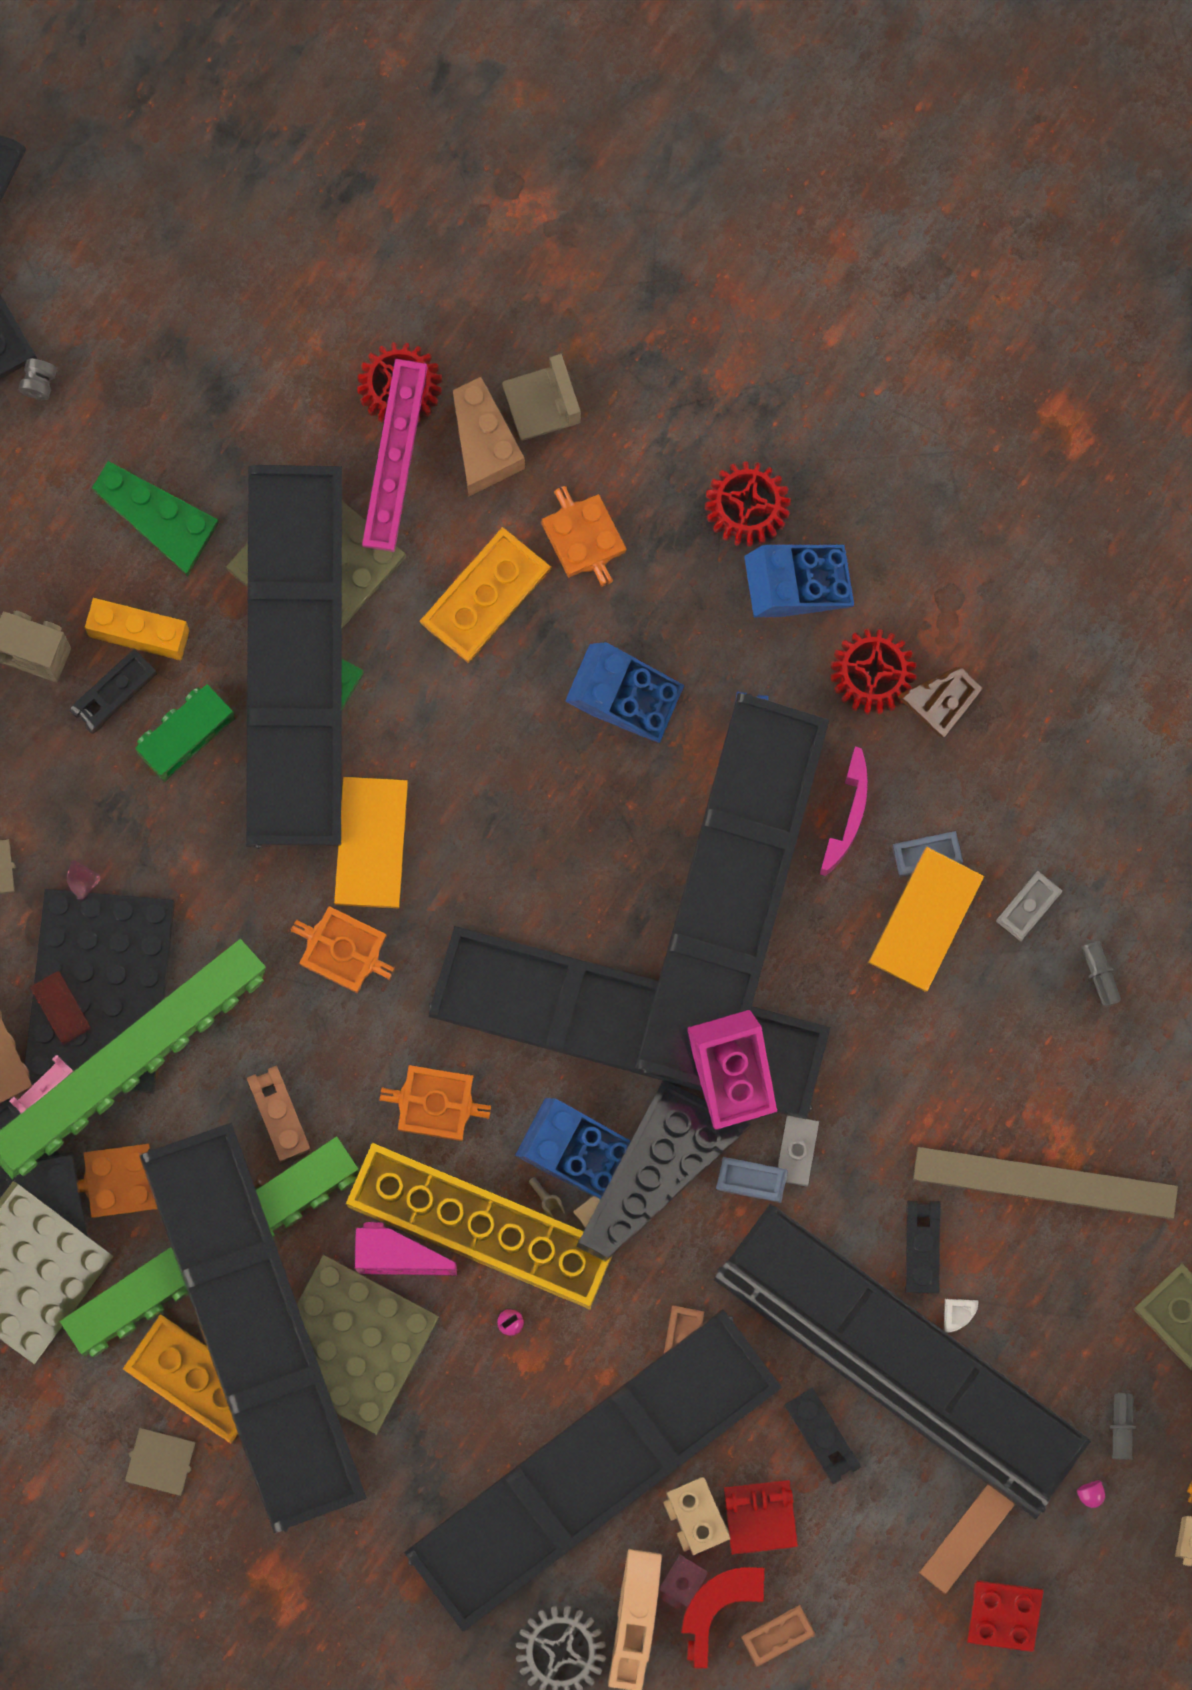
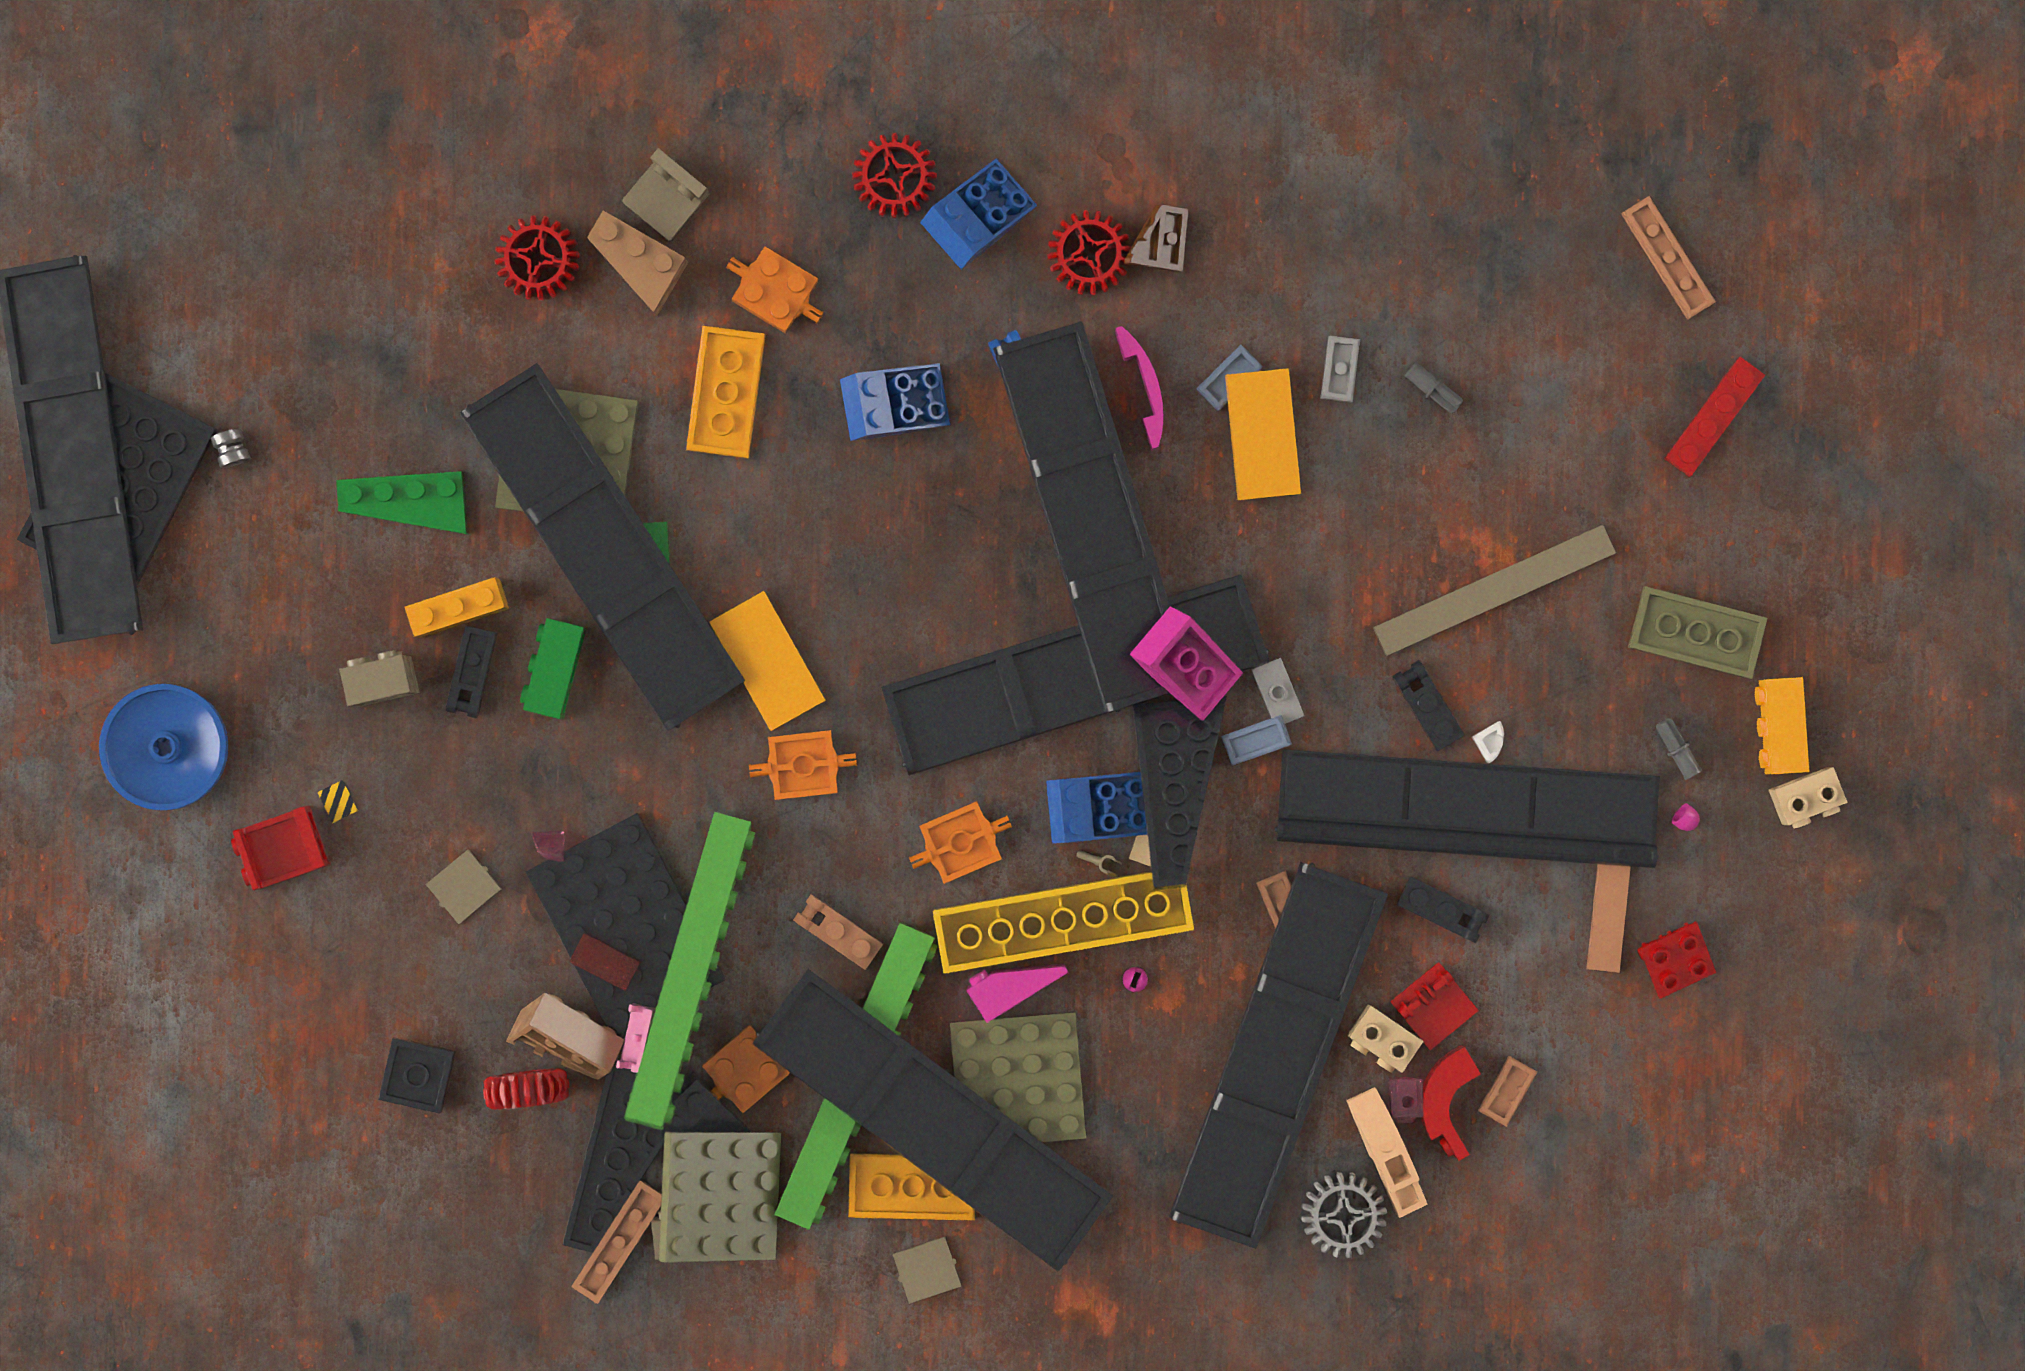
camera: 30 degrees left, 10 degrees up
dark pink plate [362,359,428,552] -> none

